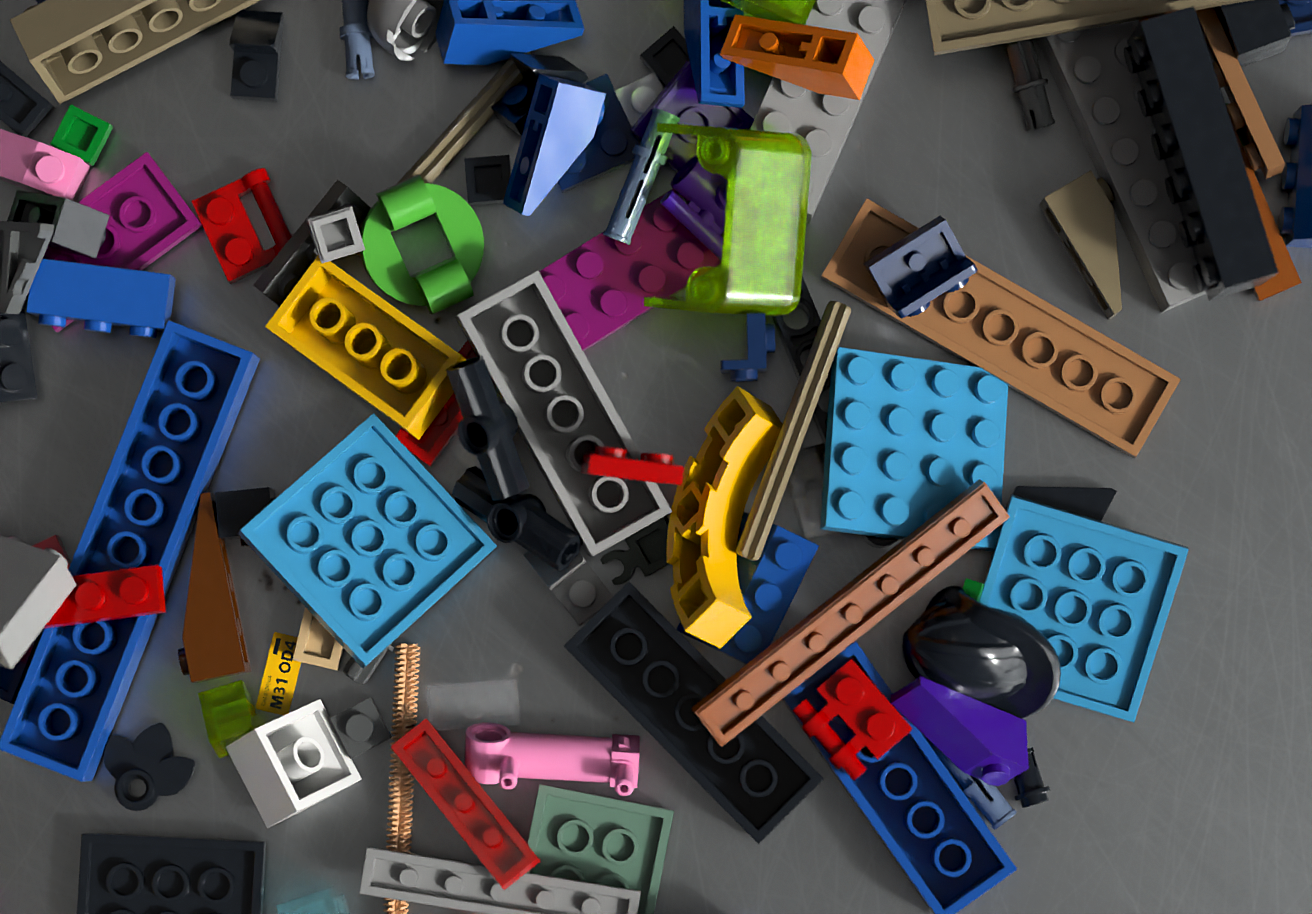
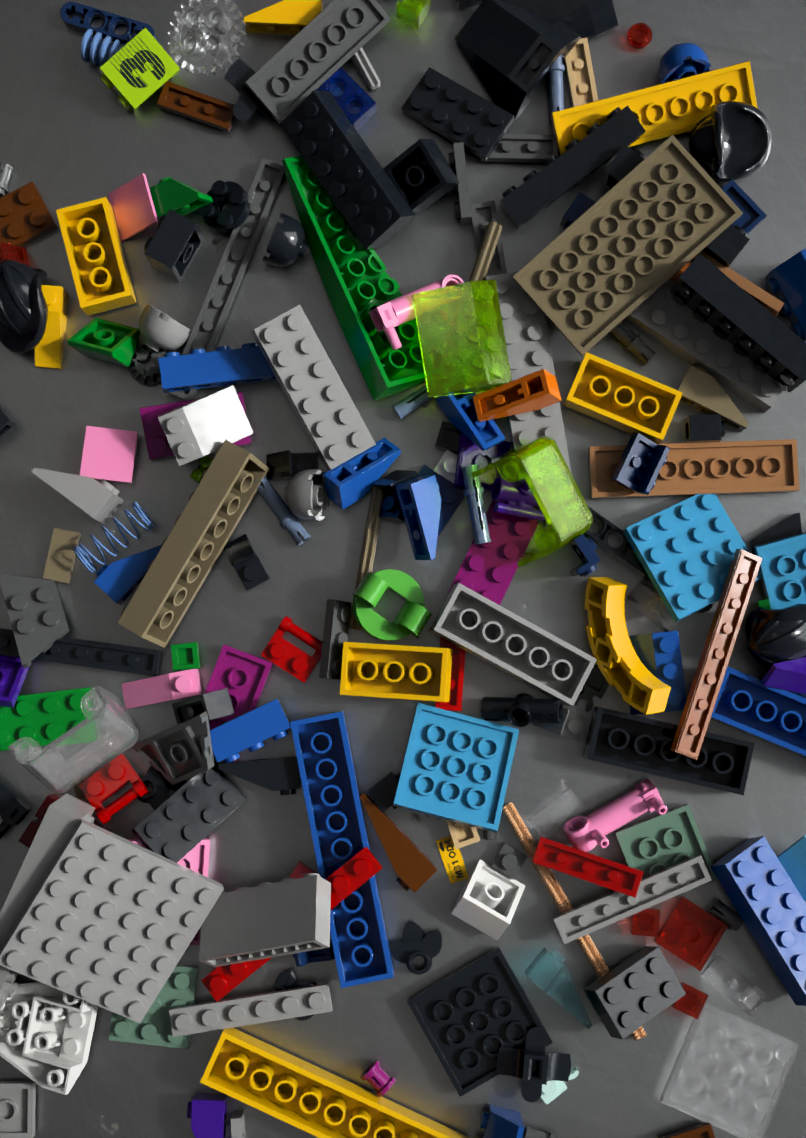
camera: 35 degrees left, 0 degrees up
clear neon green panel [198,680,257,758] -> none
light grey slope [305,205,365,263] -> none
black piece [446,356,530,500] -> none
black plate [464,155,511,206] -> none
red plate [581,446,684,485] -> none
dark tan axle [736,301,851,561] -> none
red plate [792,659,913,781] -> none
none -> black slope [218,756,302,795]
none -> yellow brick [563,352,683,444]
none -> black brick [684,414,725,443]

